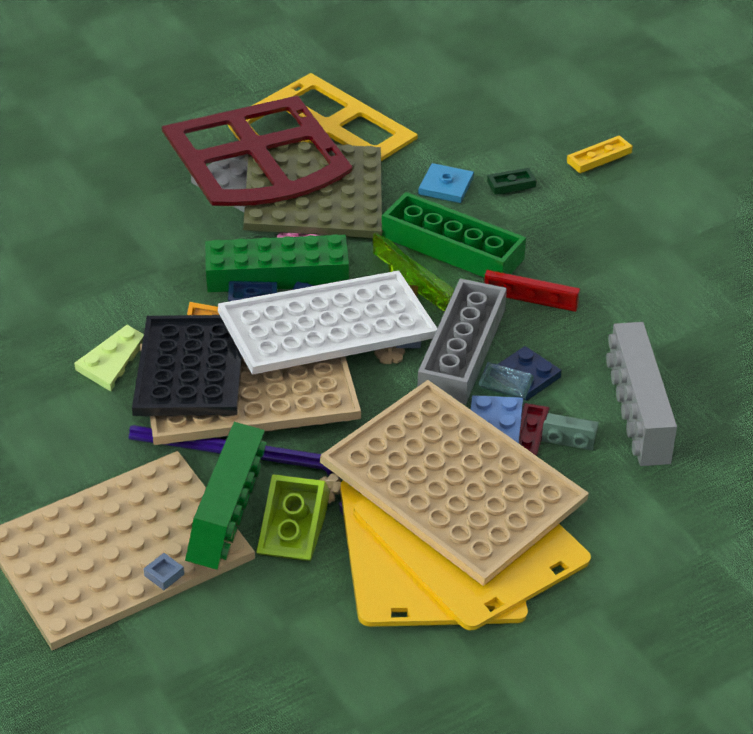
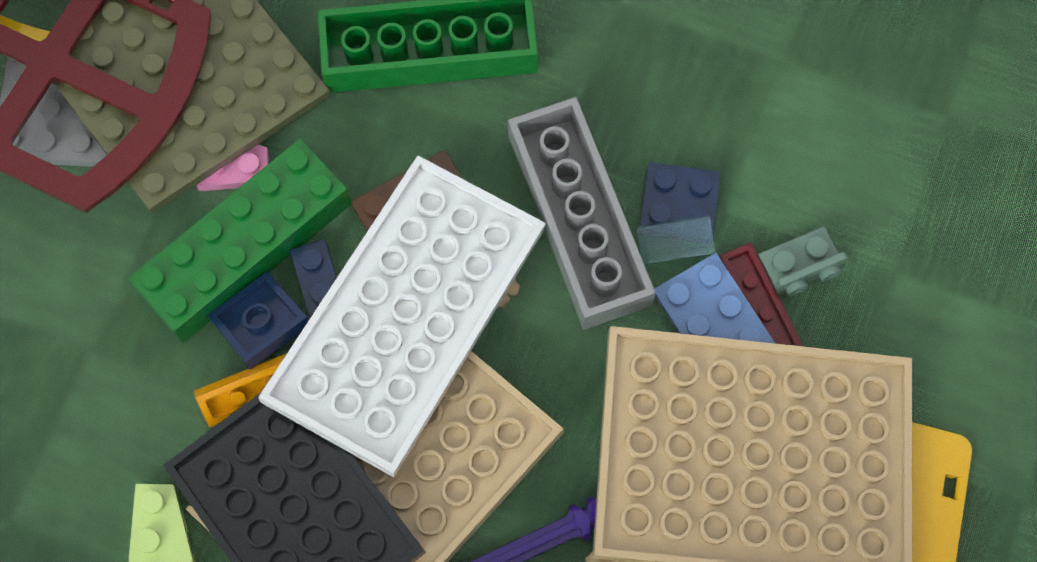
camera: 35 degrees left, 30 degrees up
clear neon green wedge [373,233,454,312] -> none
red tile [484,270,580,312] -> none
light grey brick [606,322,677,466] -> none

